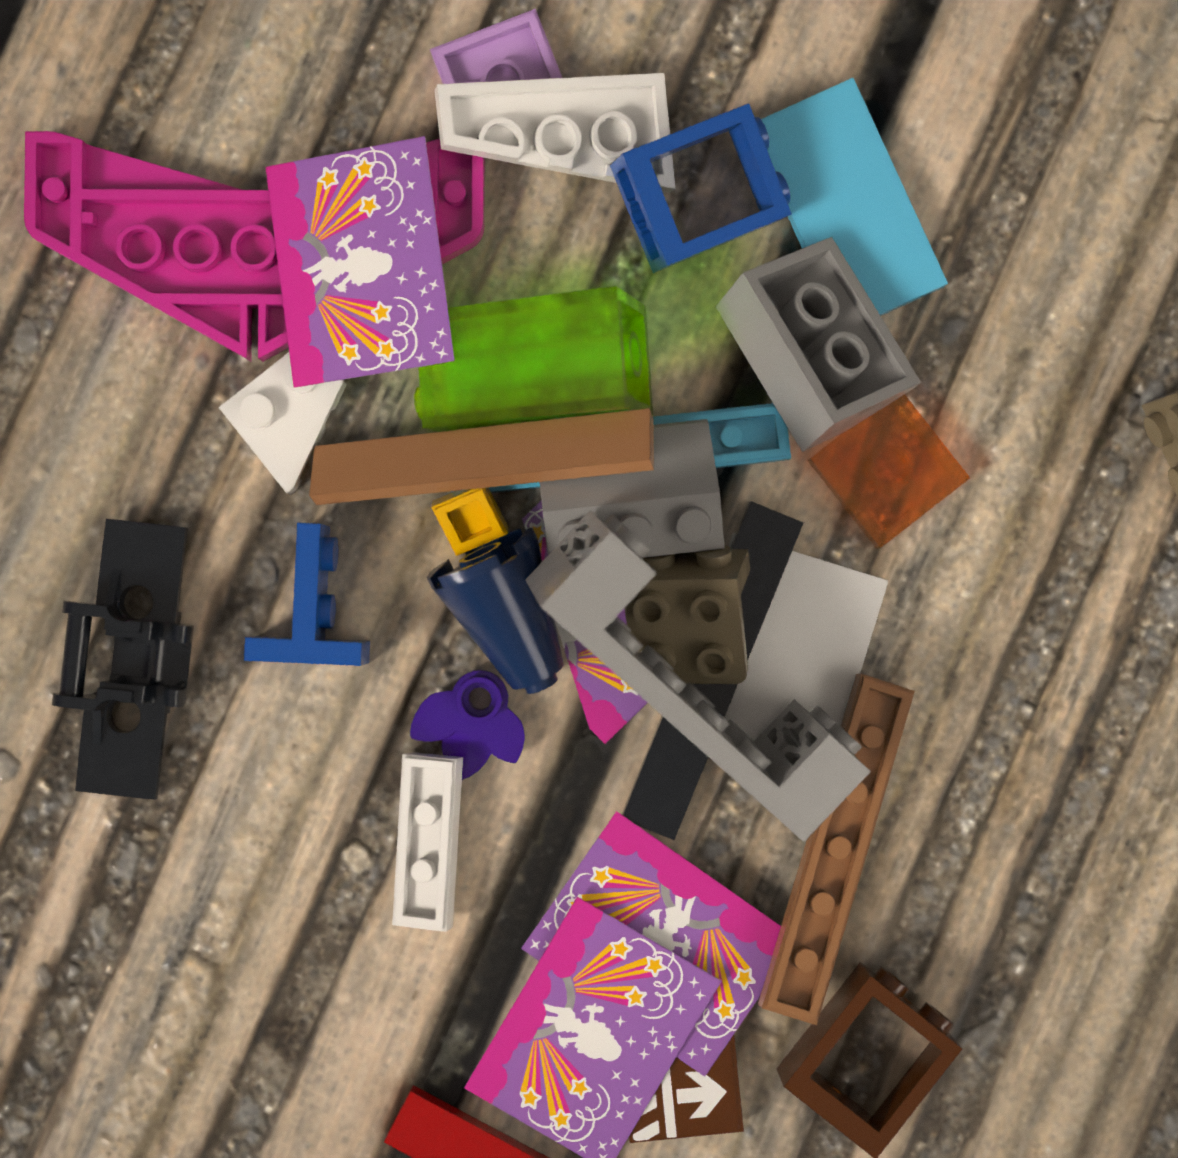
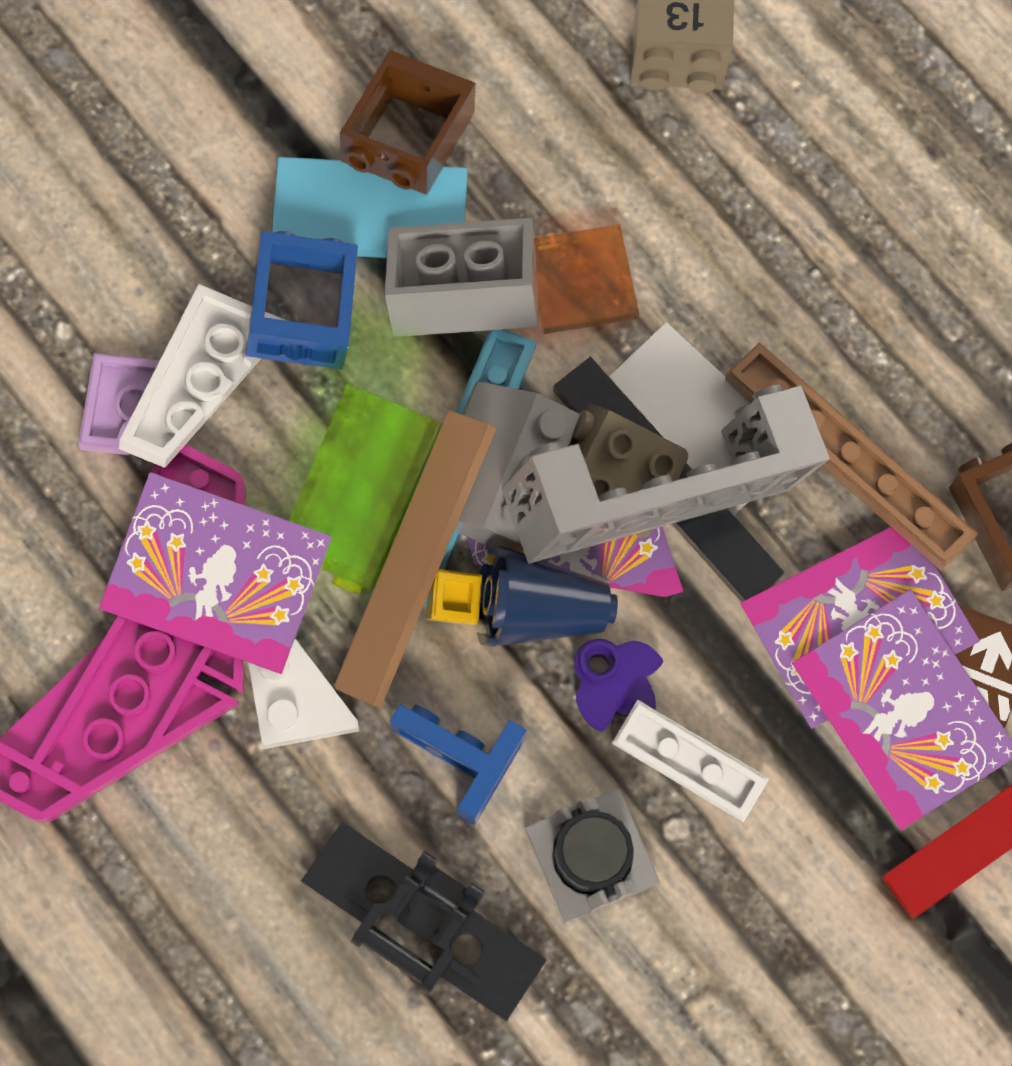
camera: 60 degrees left, 15 degrees down
none -> reddish brown window [340,50,476,195]
none -> piece [525,789,660,924]

